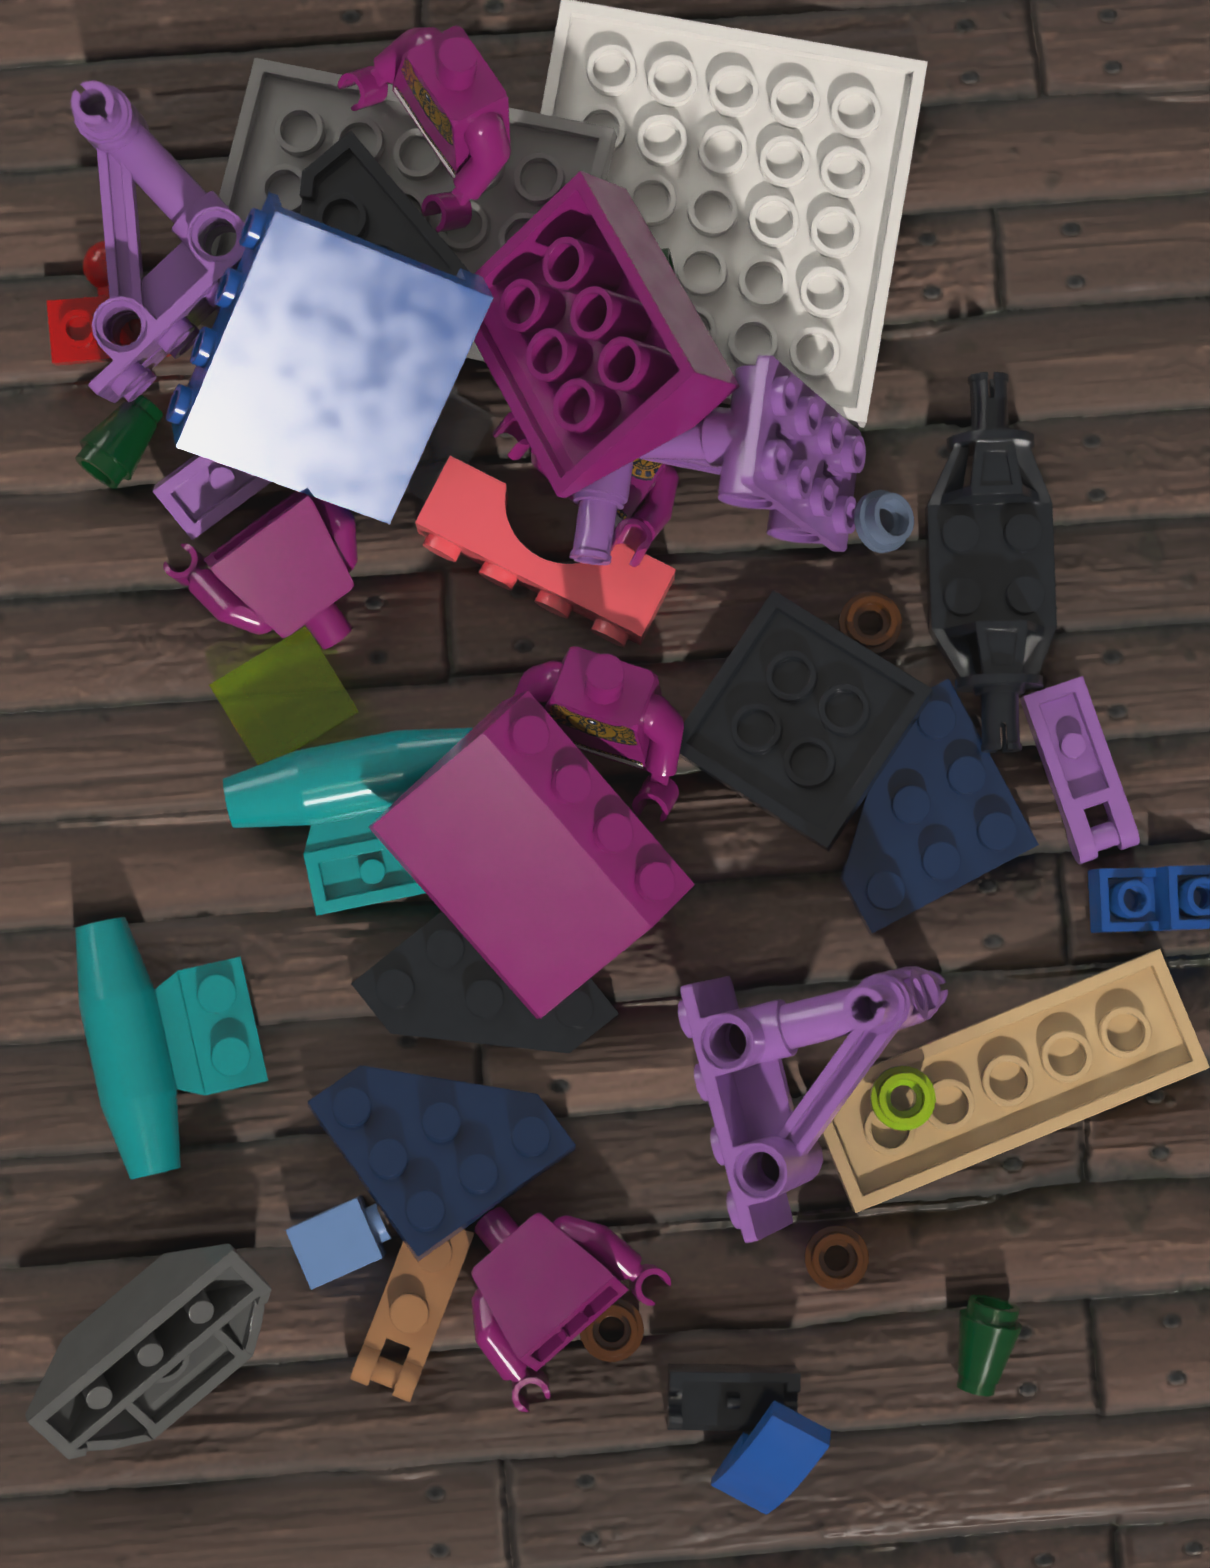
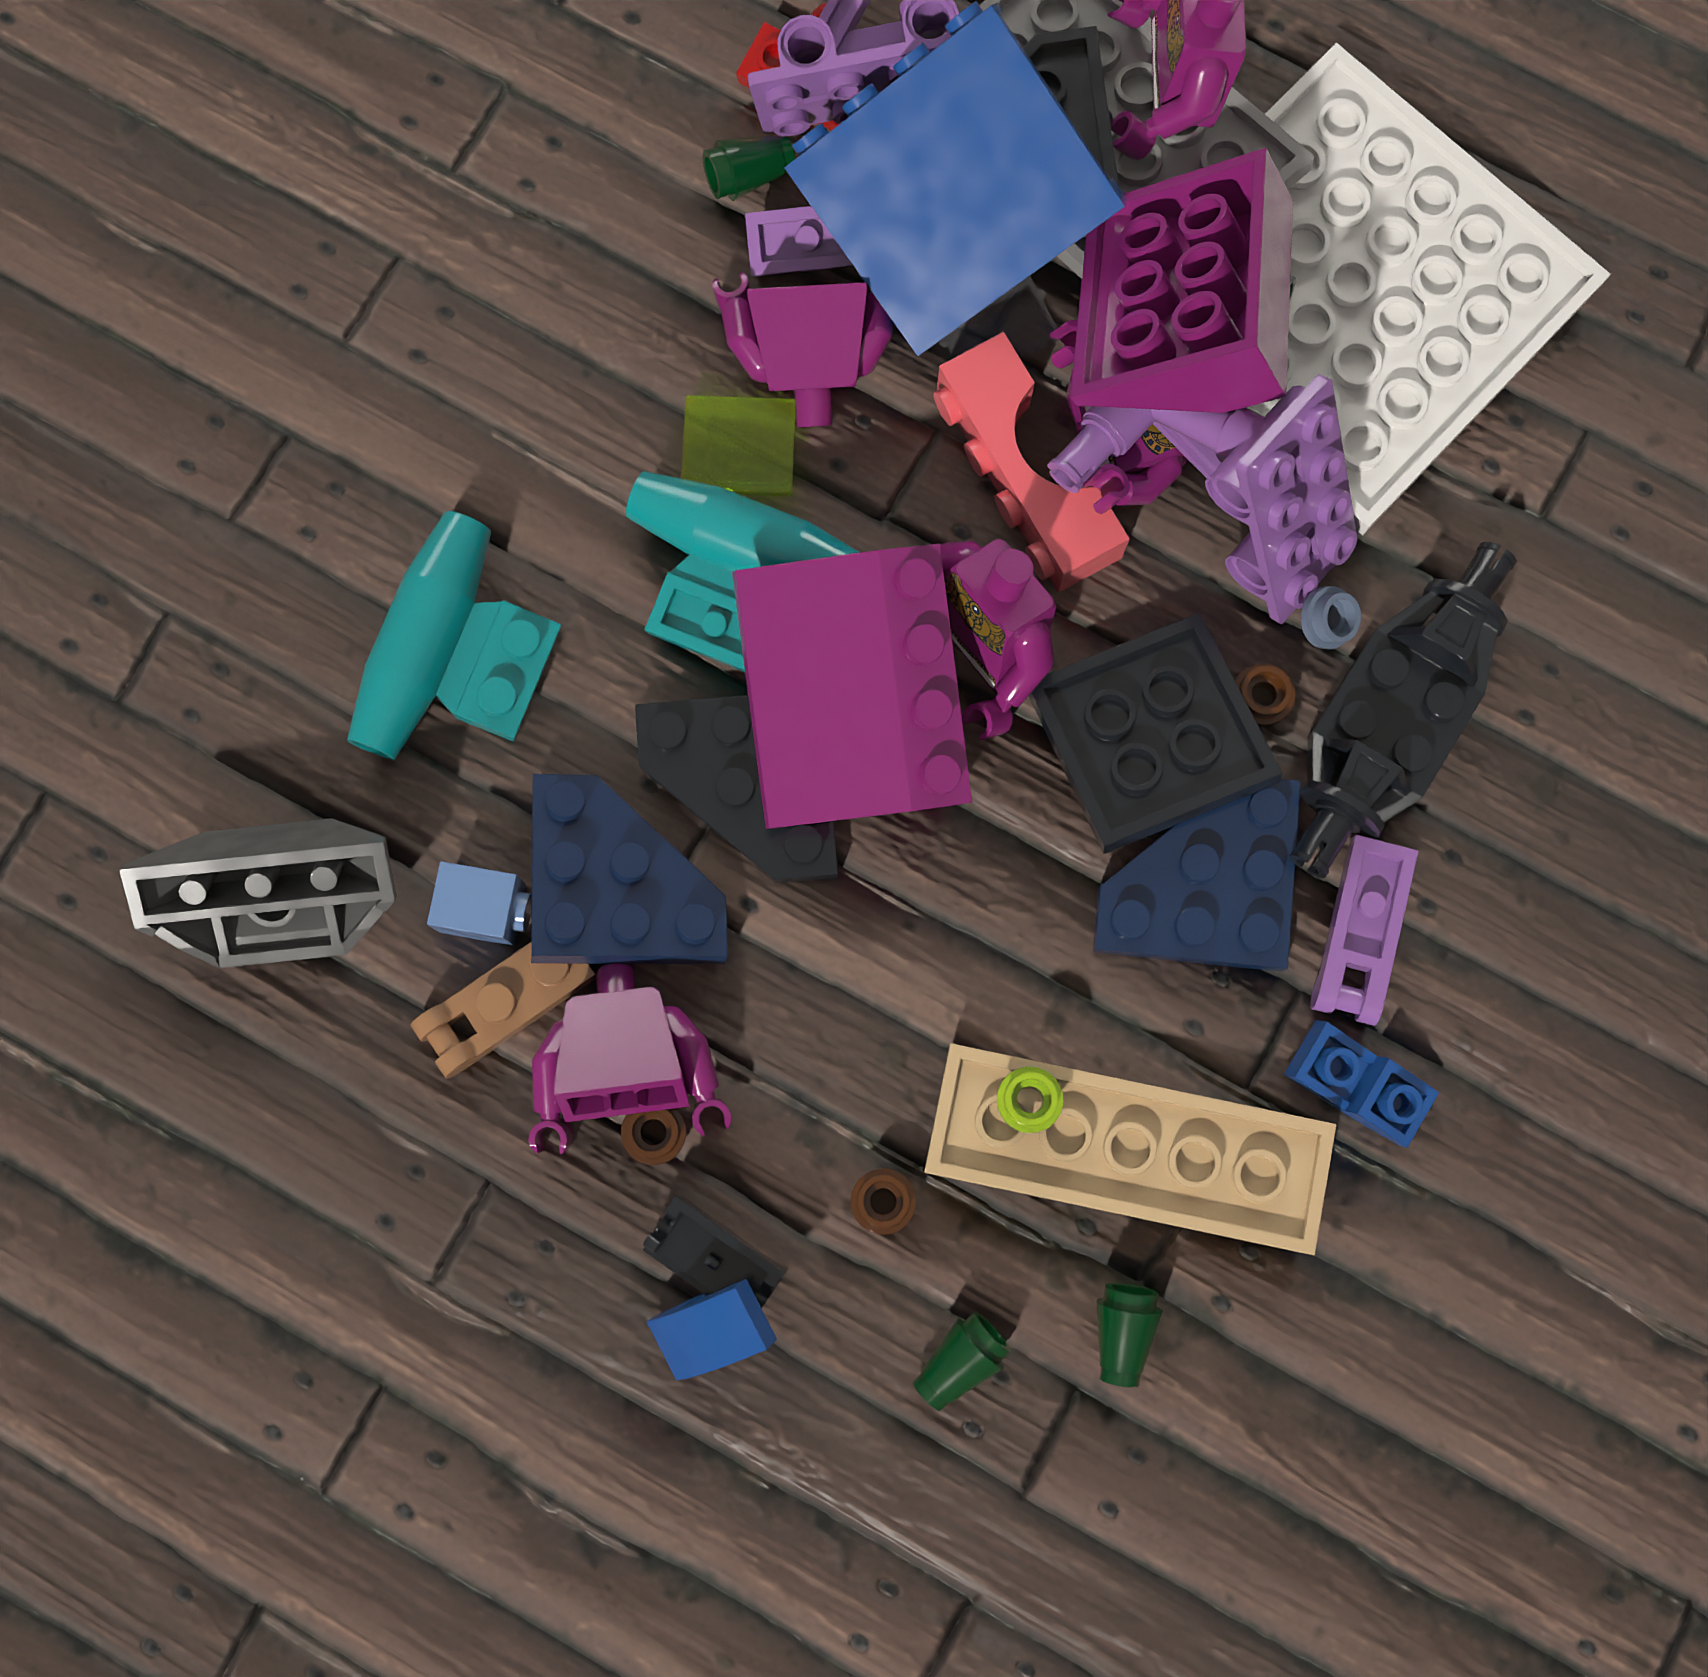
camera: 40 degrees right, 5 degrees down
medium lavender plate [678,966,948,1243] -> none
none -> dark green cone [1097,1283,1163,1387]

